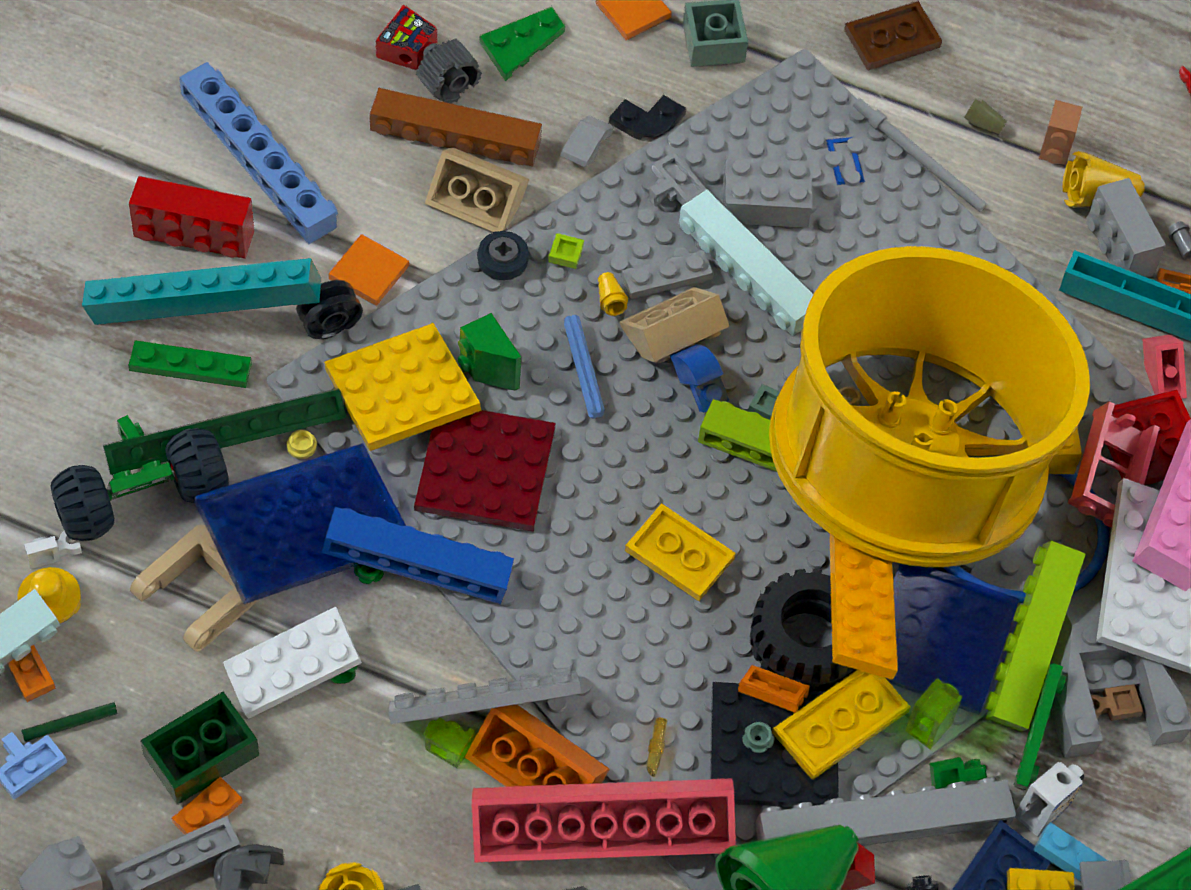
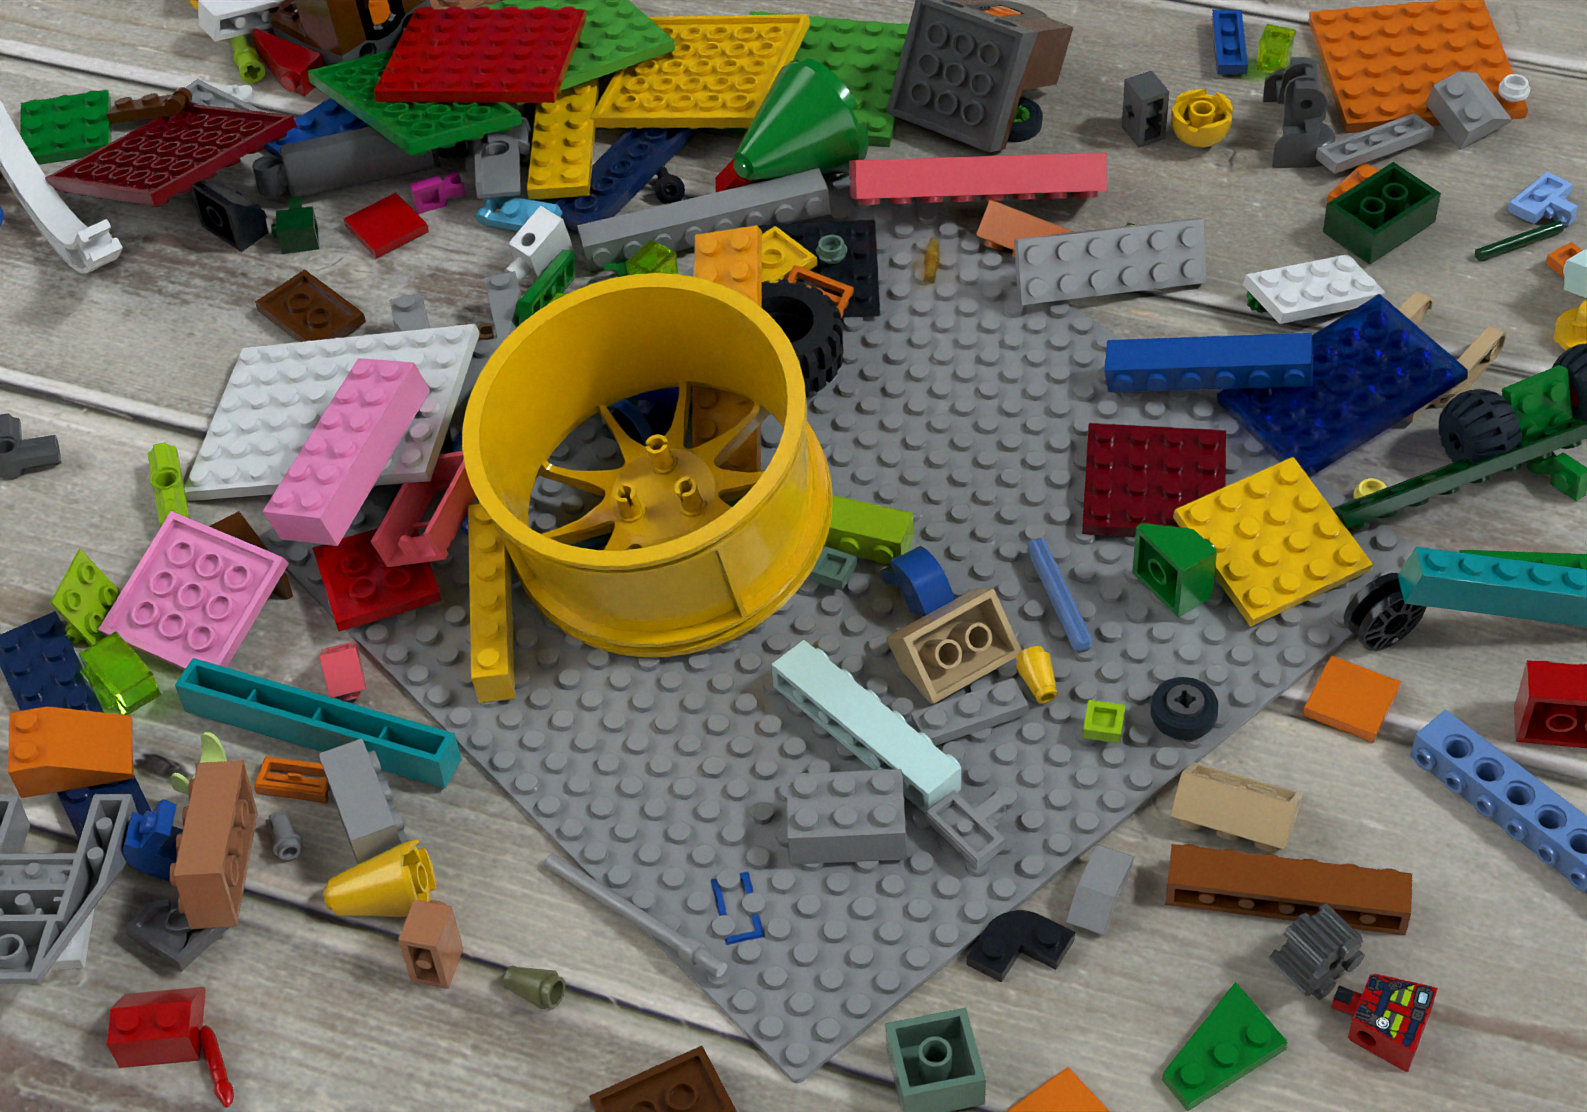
camera: 175 degrees left, 10 degrees down
yellow plate [625,503,736,601] -> none

